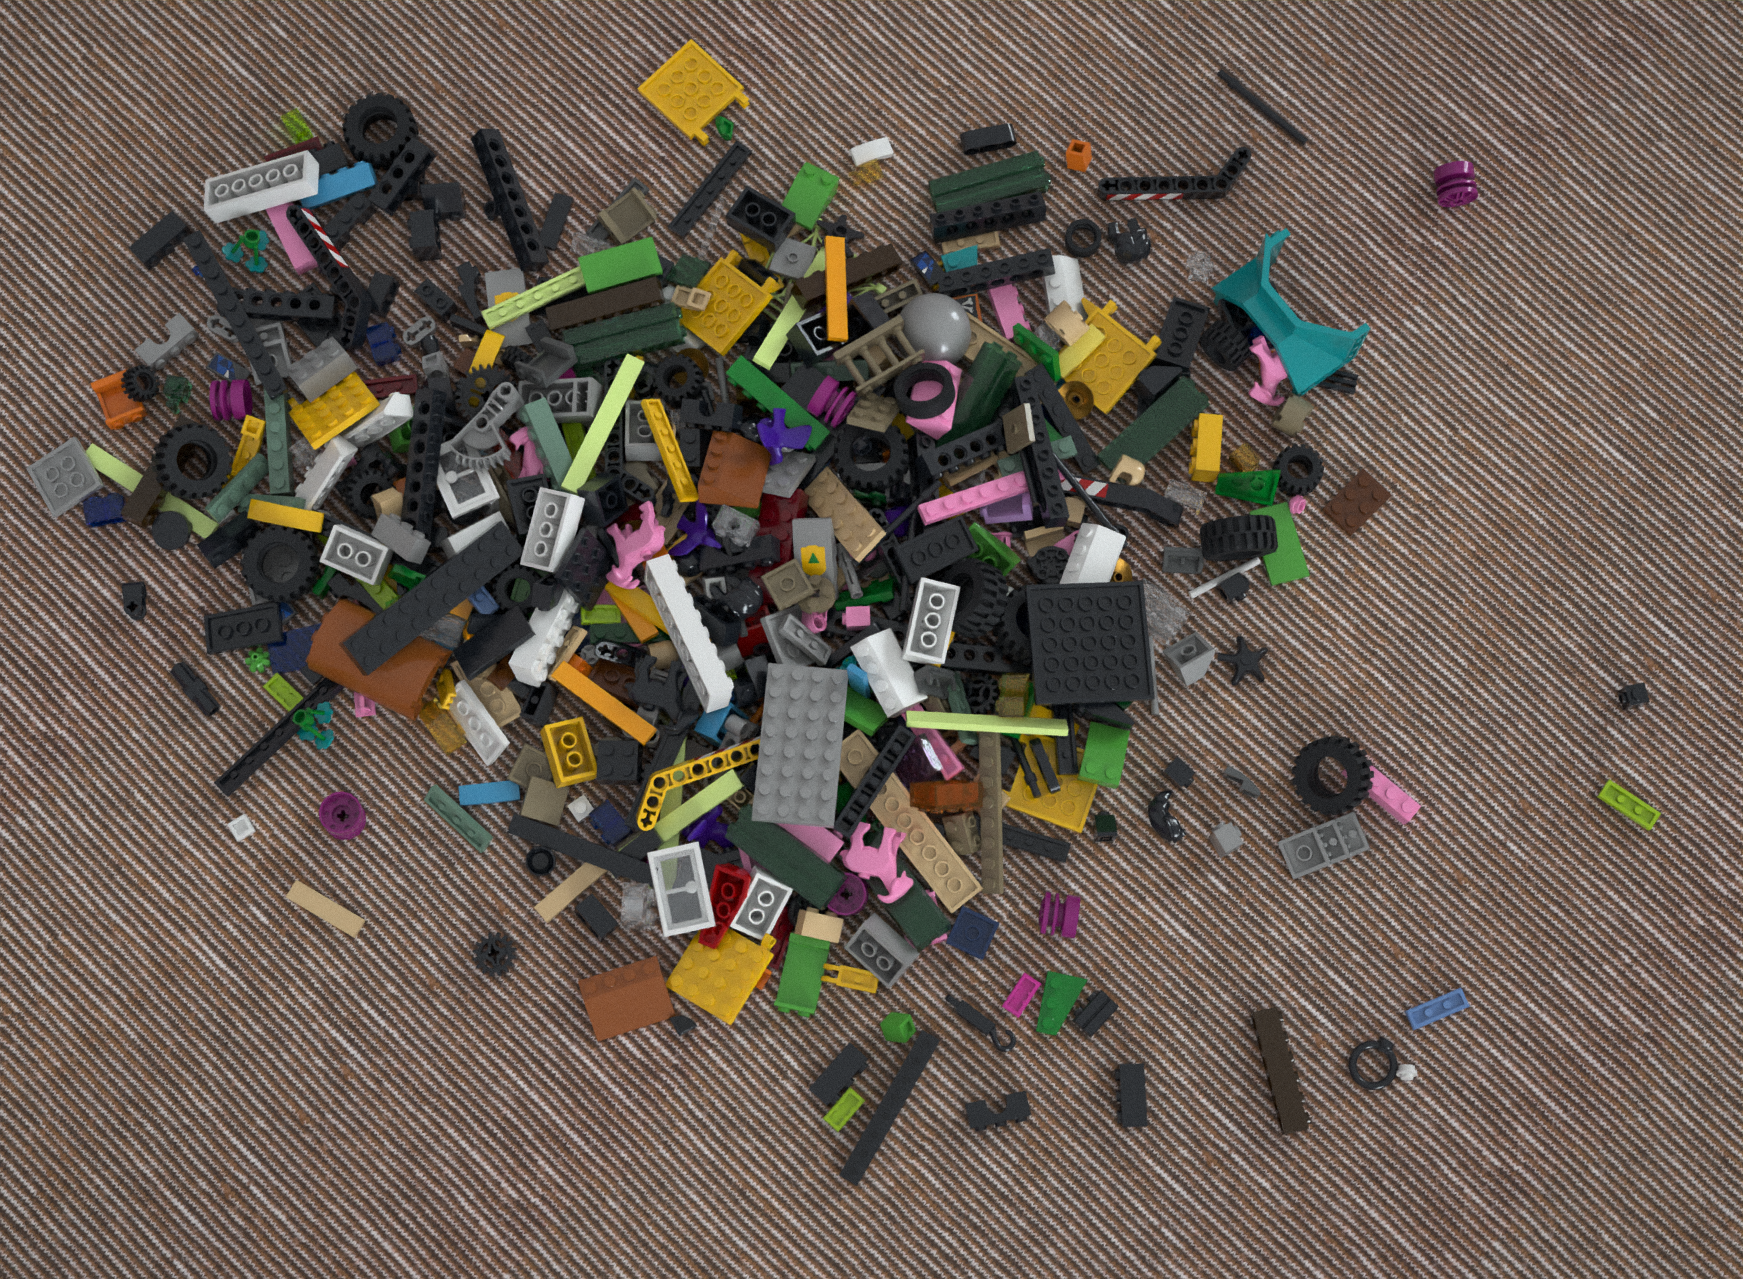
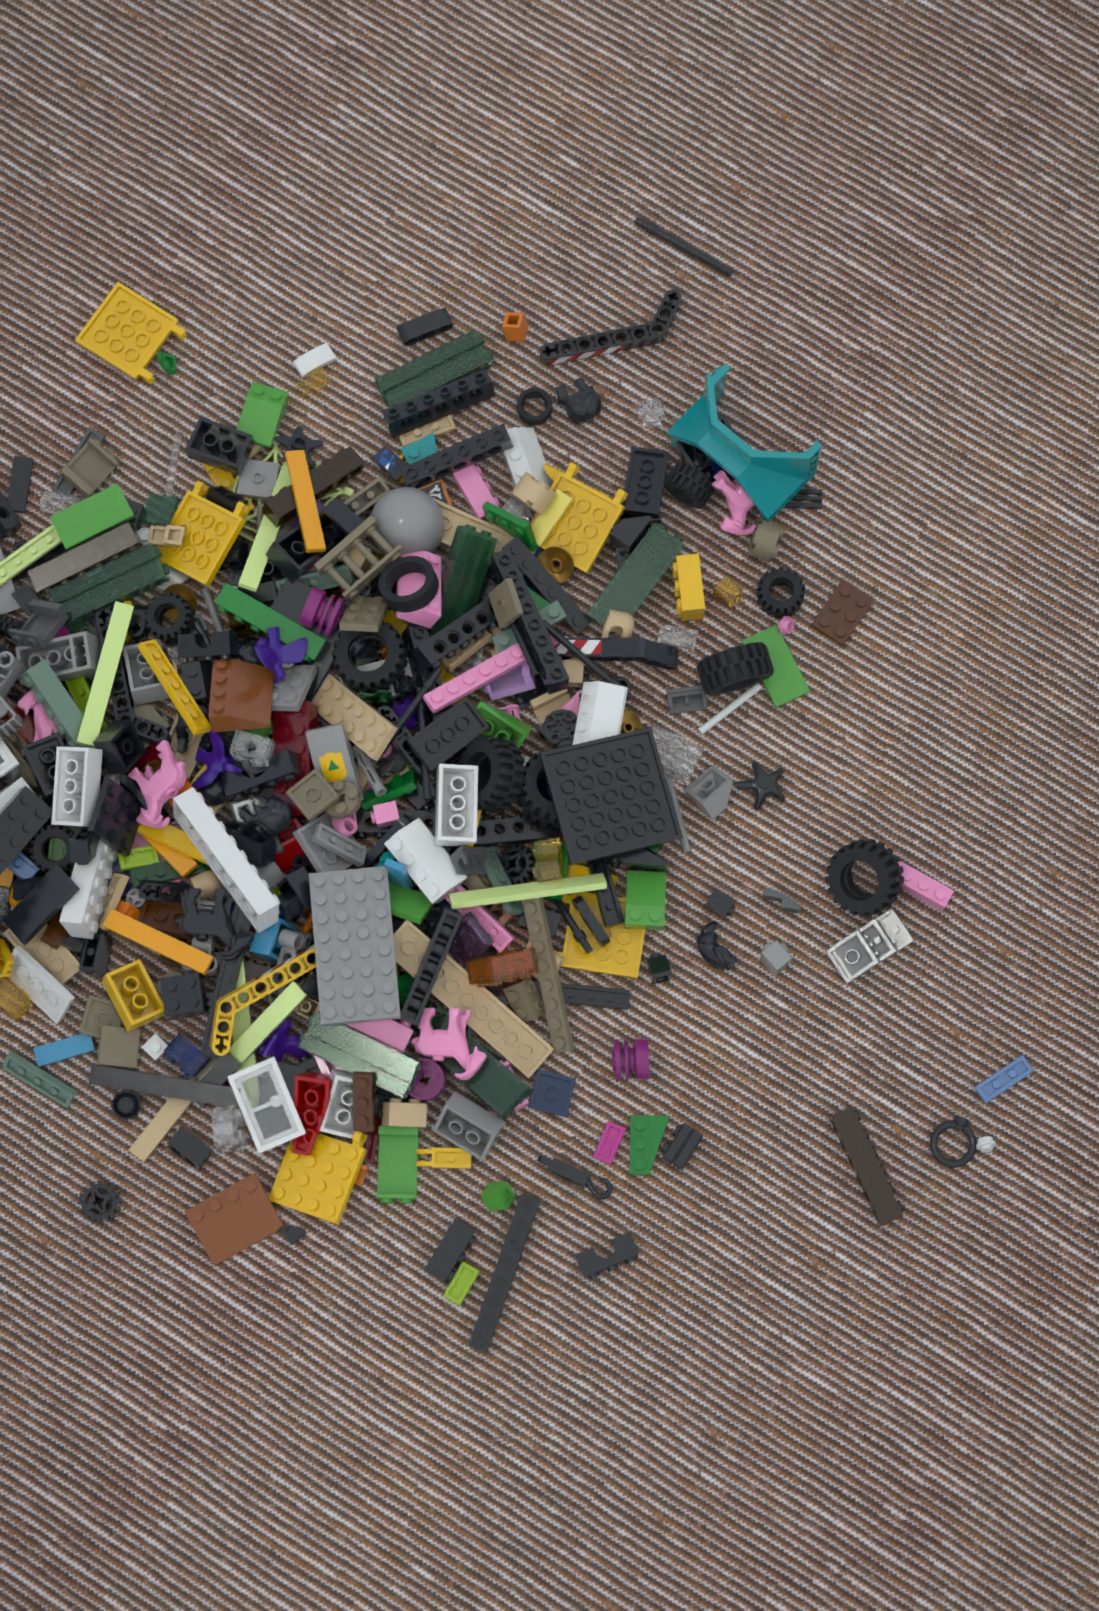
camera: 10 degrees left, 0 degrees up
black plate [668,140,752,240] -> none
black brick [1114,1063,1148,1128] -> none
green wing [1215,469,1281,506] -> none
black brick [1217,572,1250,605] -> none
magenta wheel [1433,161,1479,207] -> none
none -> reddish brown plate [352,1071,375,1132]

